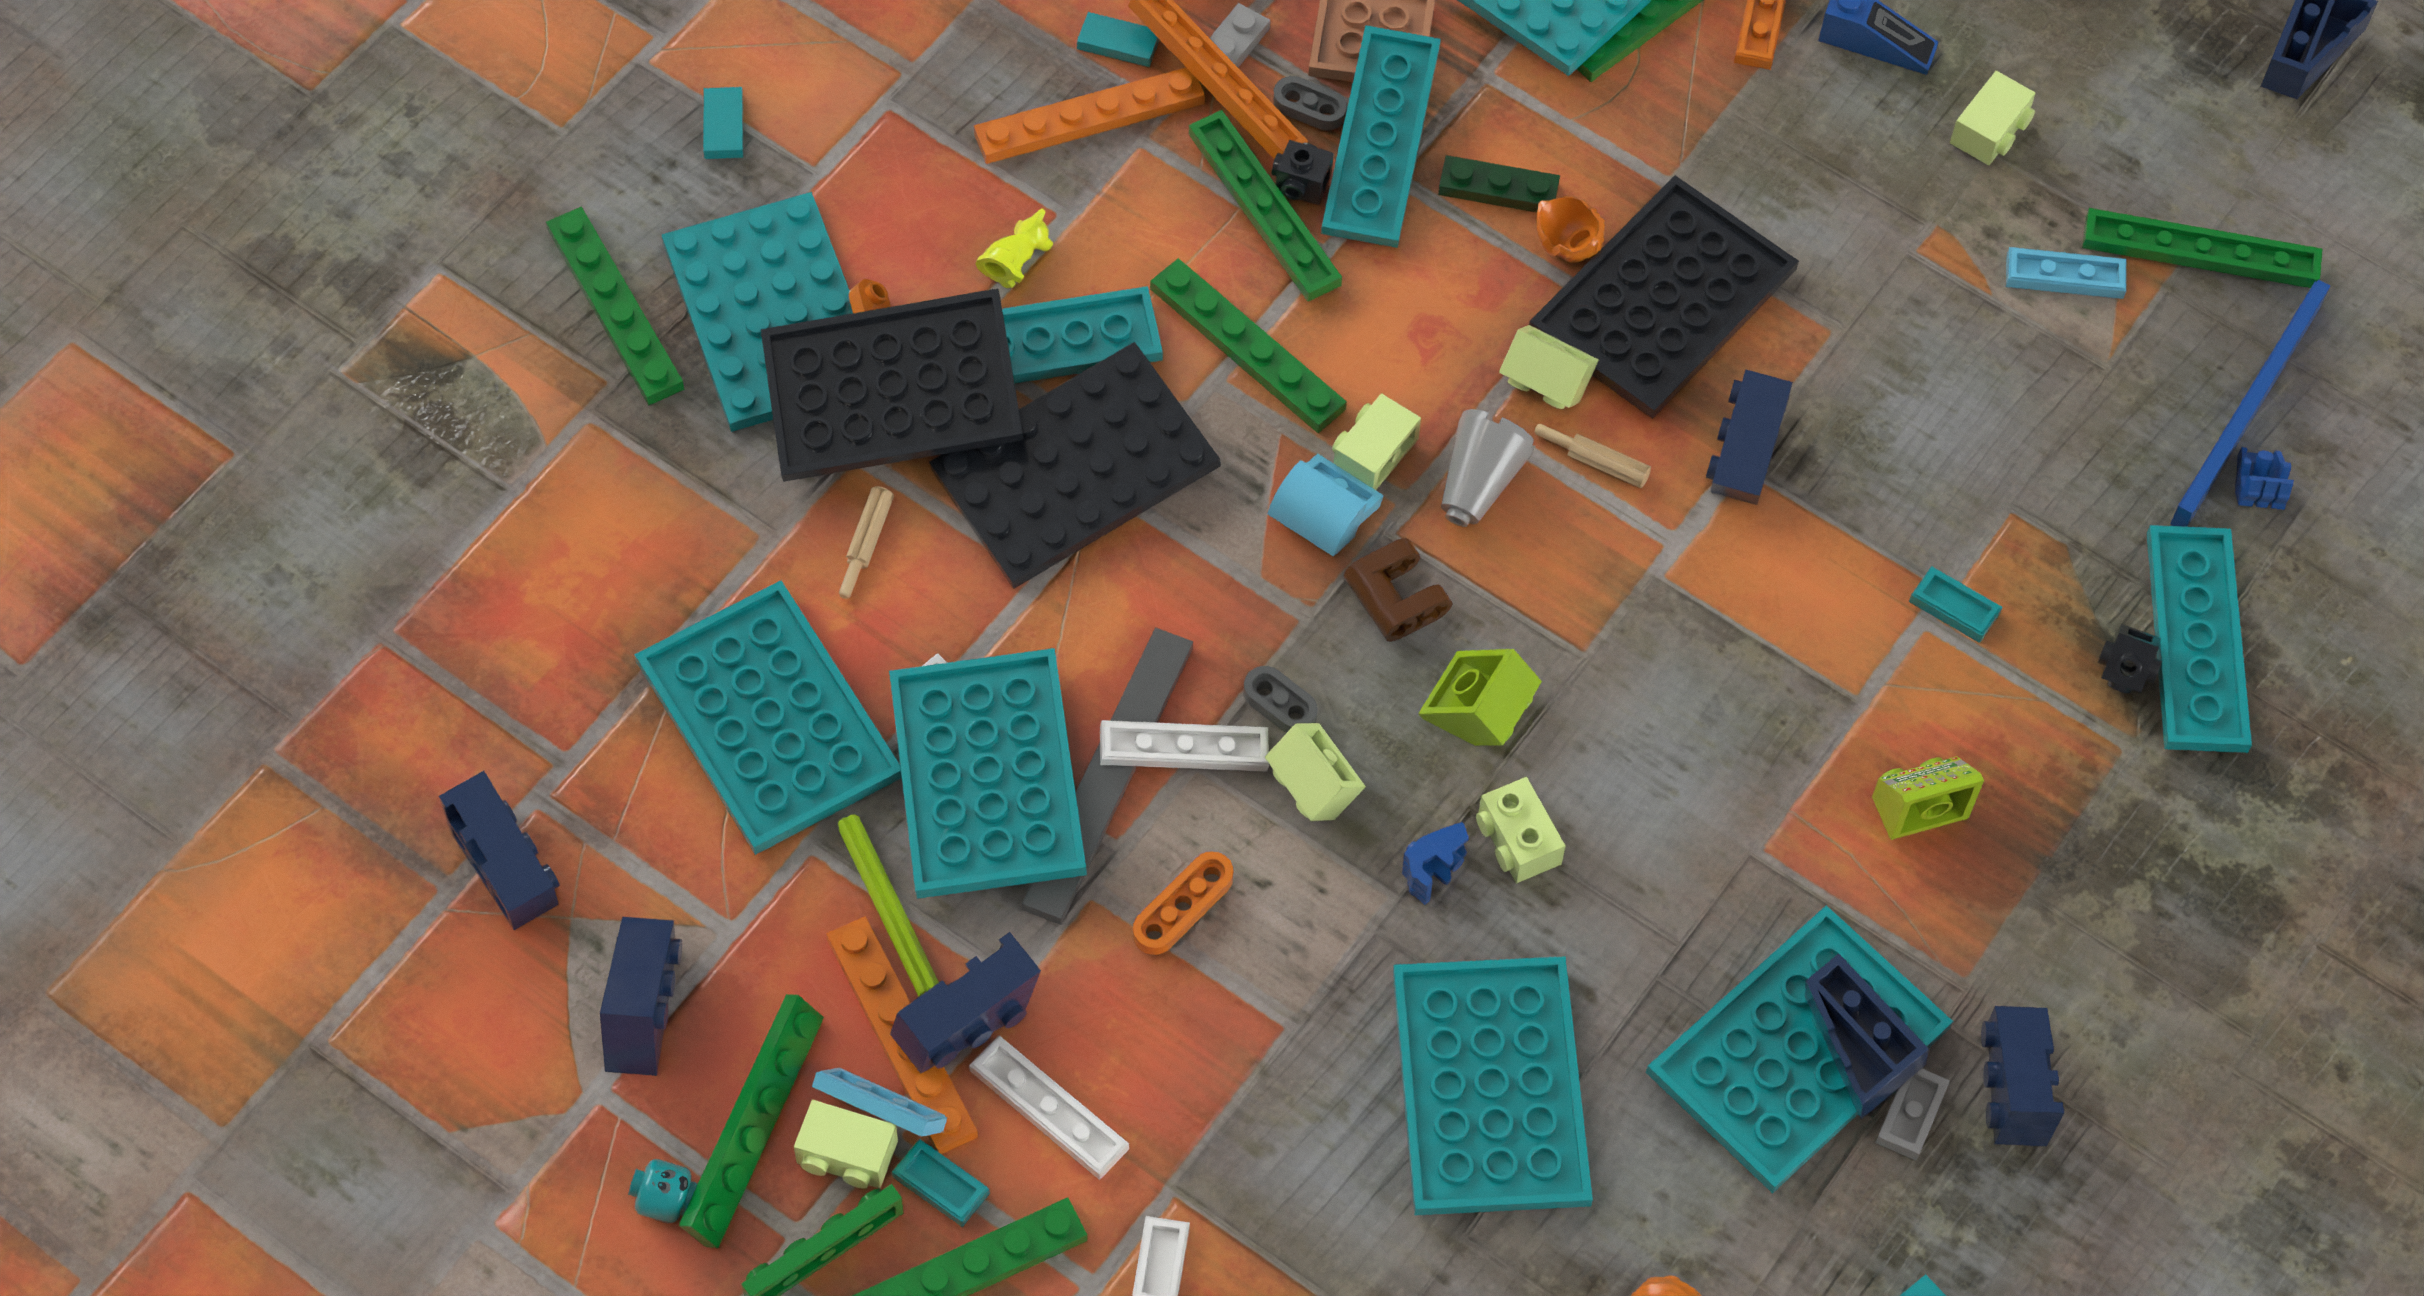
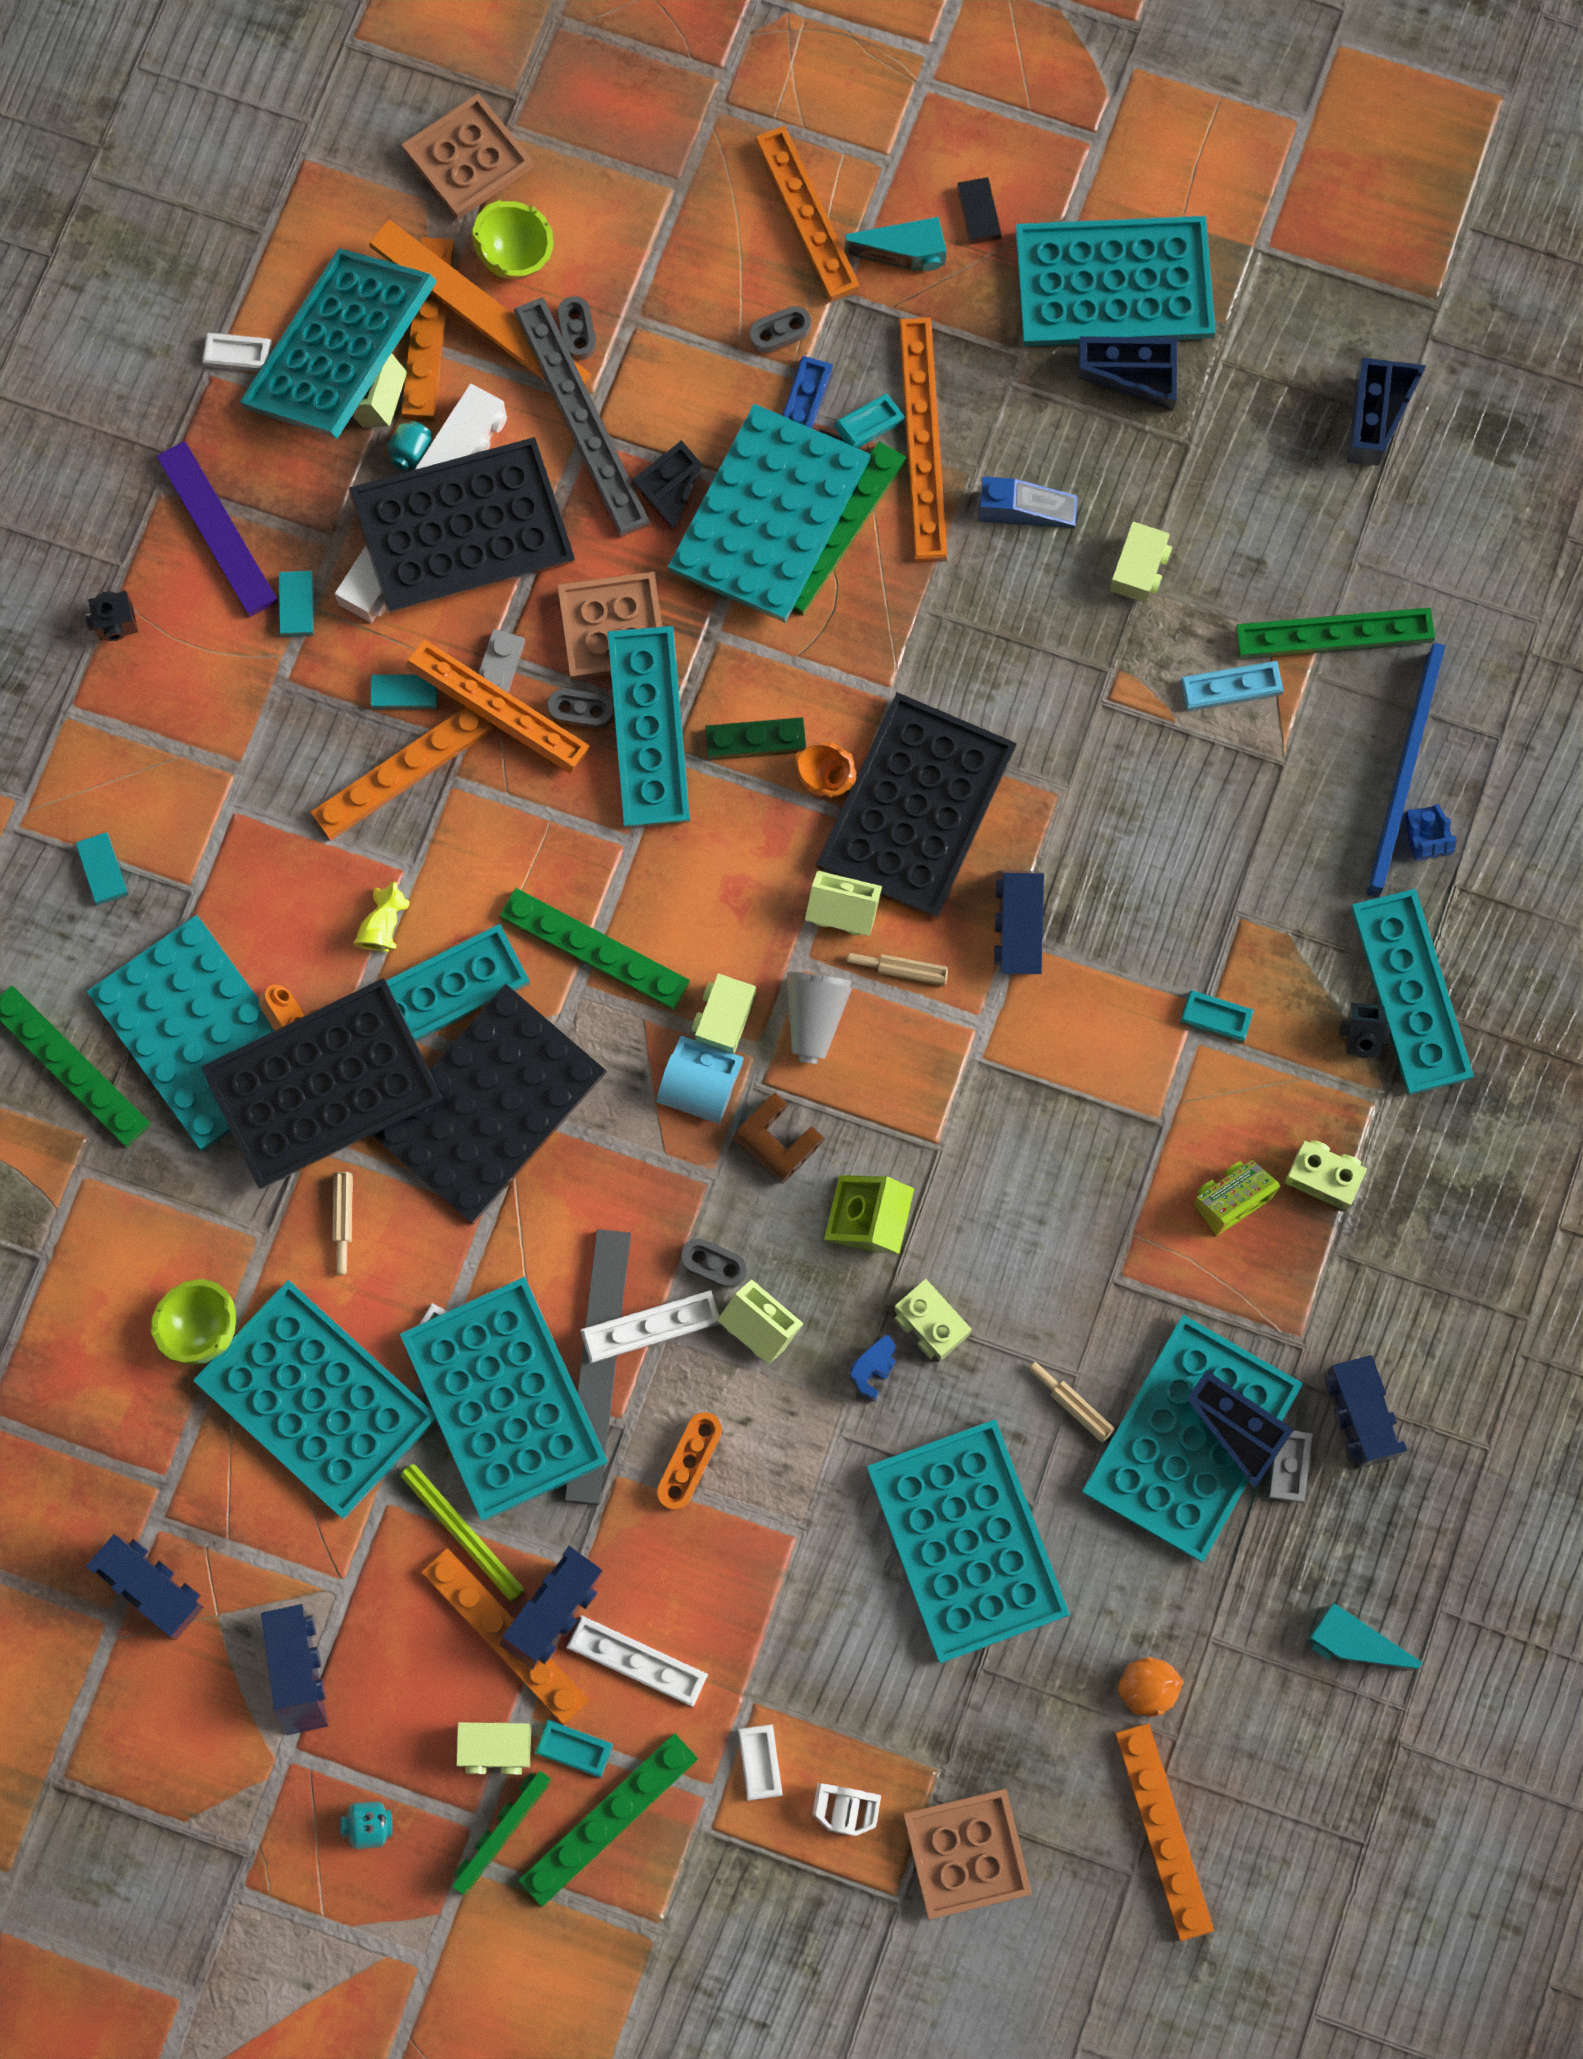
camera: 15 degrees left, 15 degrees up
green plate [679,994,824,1248] -> none
medium azure tile [812,1067,947,1137] -> none
green plate [1188,110,1342,302] -> none
black brick [1271,140,1334,205] -> none
none -> lime cylinder [151,1279,236,1365]
none -> tan axle [1029,1362,1115,1443]
none -> yellowish green brick [1284,1140,1367,1211]

